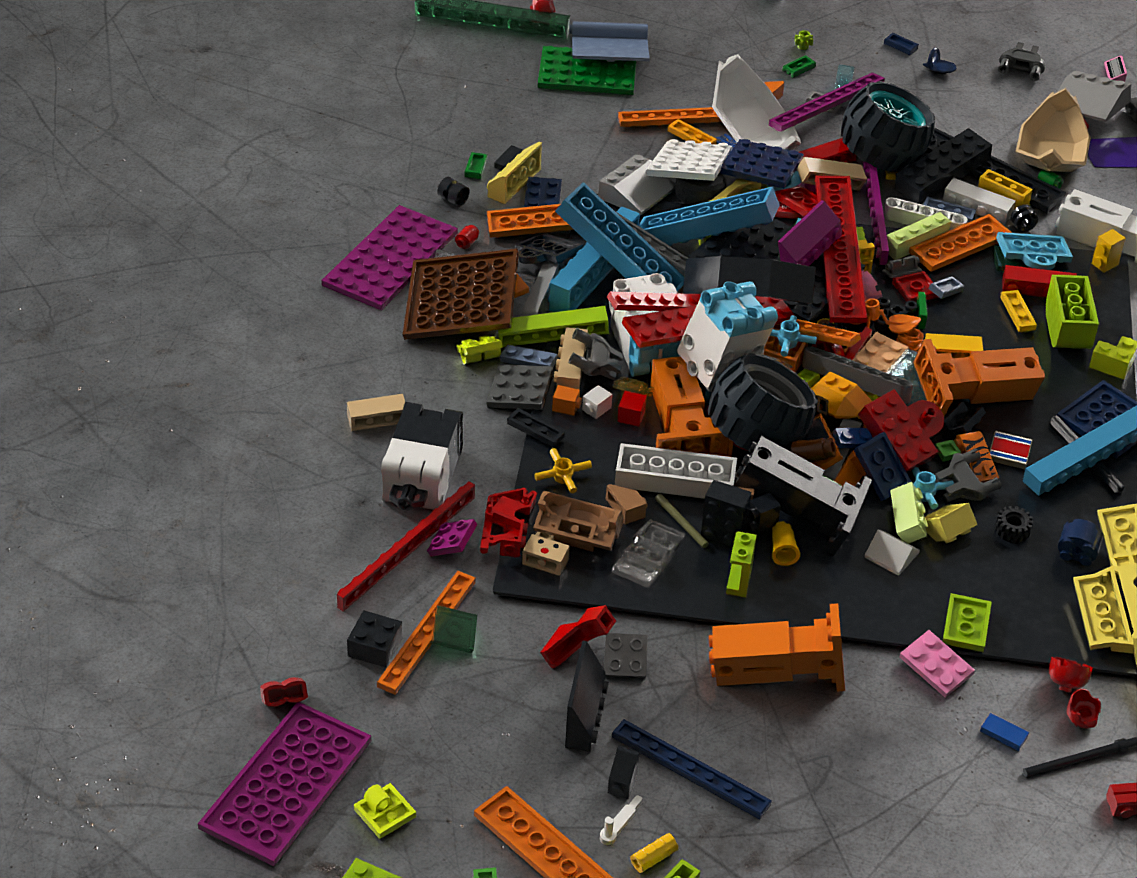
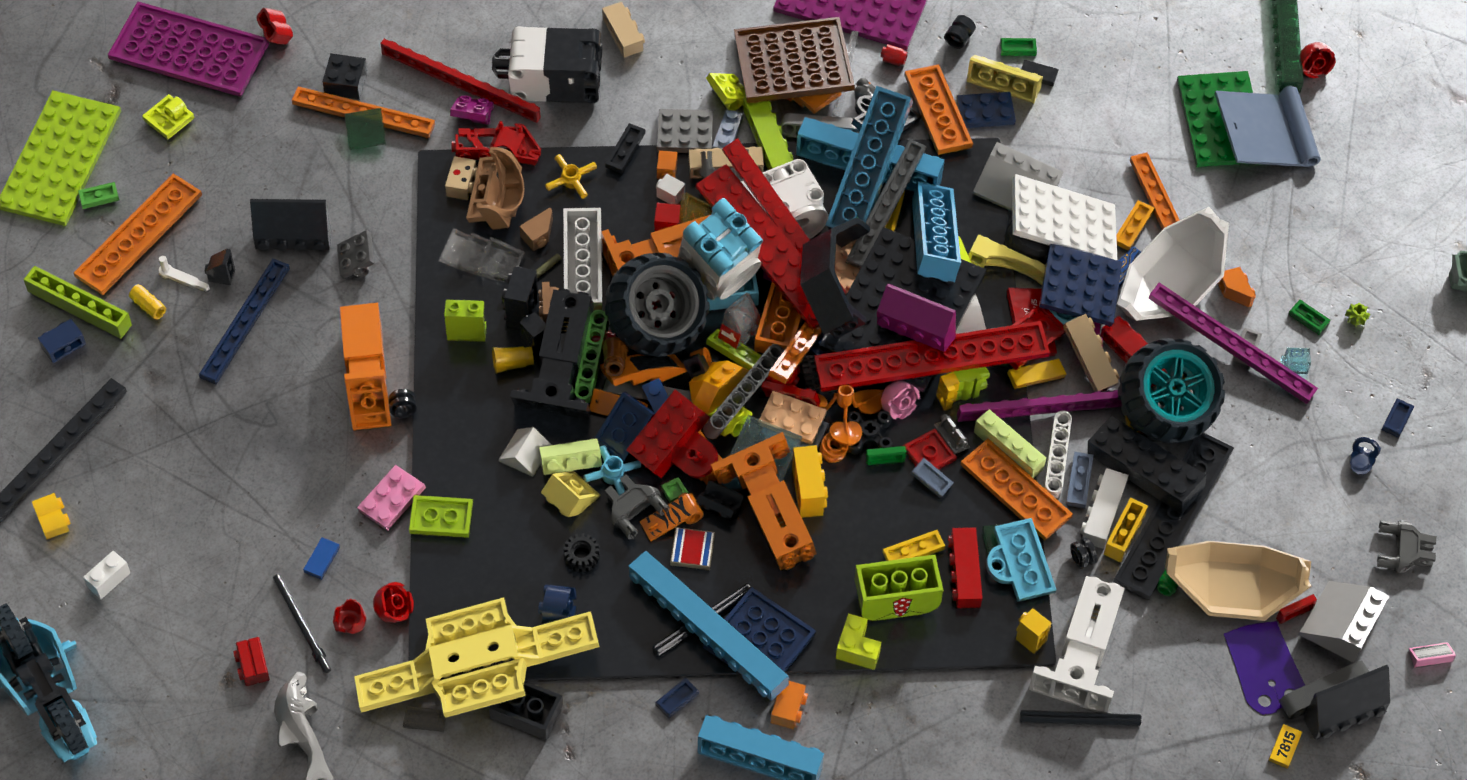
camera: 80 degrees right, 15 degrees up
red arch [540,605,616,668] -> none
medium azure bar [770,315,817,357] -> none

